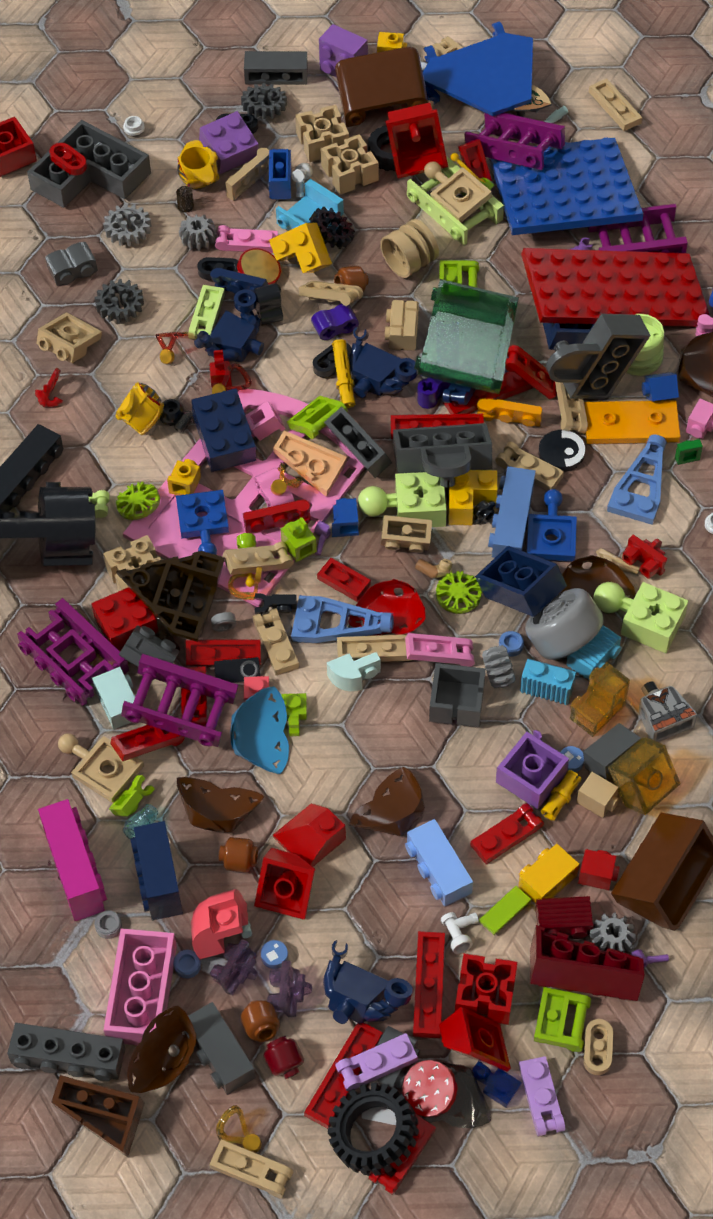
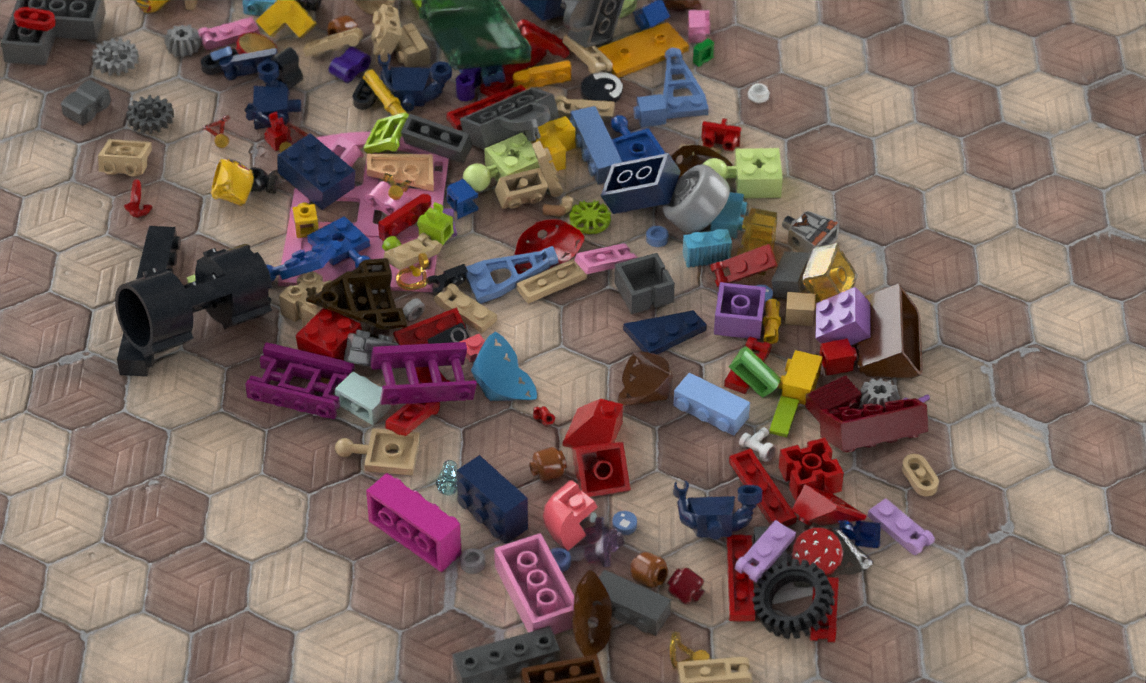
camera: 30 degrees left, 10 degrees down
lime plate [109,775,155,817] -> none
lime wheel [116,482,160,520] -> none
dark brown piece [176,186,194,212] -> none
reddish brown piece [177,777,265,833] -> none
yellowish green plate [188,285,225,339] -> none
clear purple hips [267,961,312,1018] -> none
lime plate [281,693,307,736] -> none
red plate [317,558,371,602] -> none
light aqua brick [327,652,381,691] -> none
black plate [473,500,495,524] -> none
light grey gear [482,645,515,688] -> none
lime plate [534,987,591,1052] -> none
none -> medium blue tile [210,46,232,61]
none -> blue plate [266,244,336,282]
none -> tan plate [371,4,402,64]
none -> tan plate [532,141,563,197]
none -> red arm [533,406,555,427]
none -> dark blue wing [623,310,707,355]
none -> medium blue brick [633,94,667,127]
none -> red plate [710,244,778,287]
none -> bright green brick [729,346,781,398]
none -> medium lavender brick [816,287,870,345]

